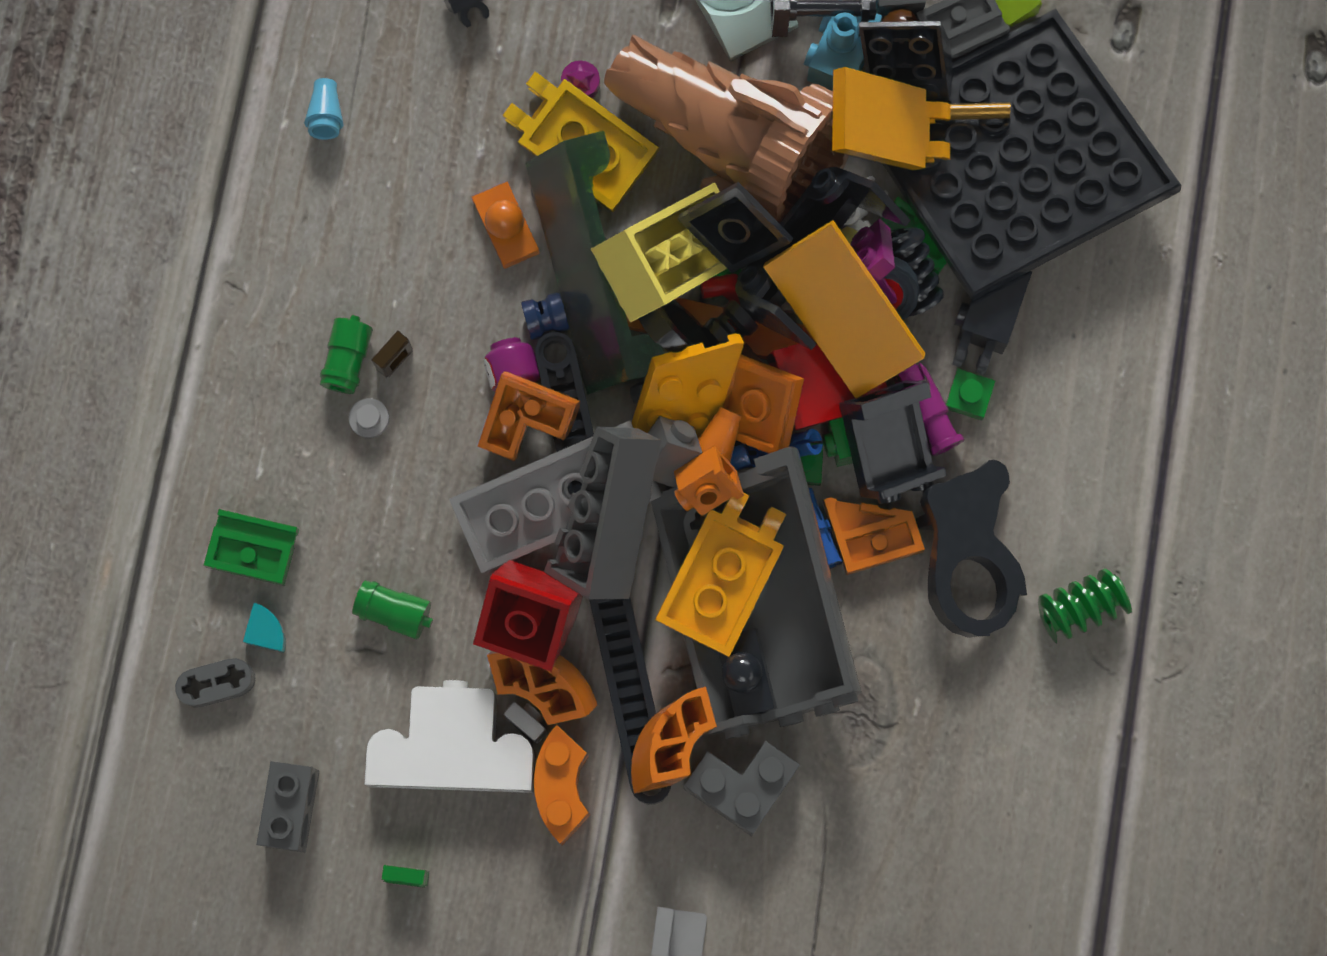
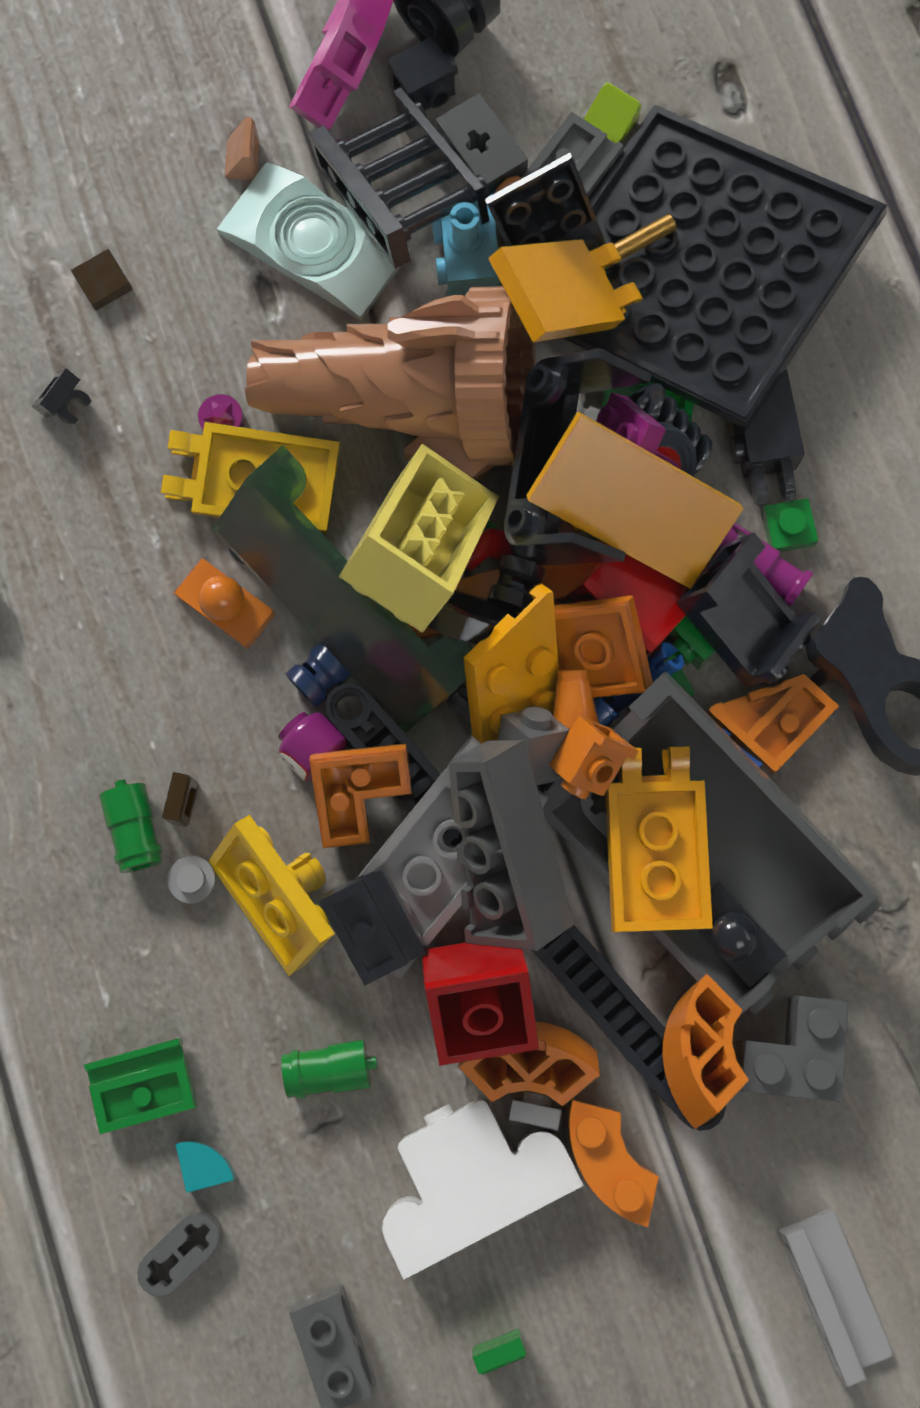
camera: 25 degrees left, 0 degrees up
black slope [678,182,793,273] -> none
none -> yellow plate [208,815,335,976]
none -> black plate [318,865,428,986]

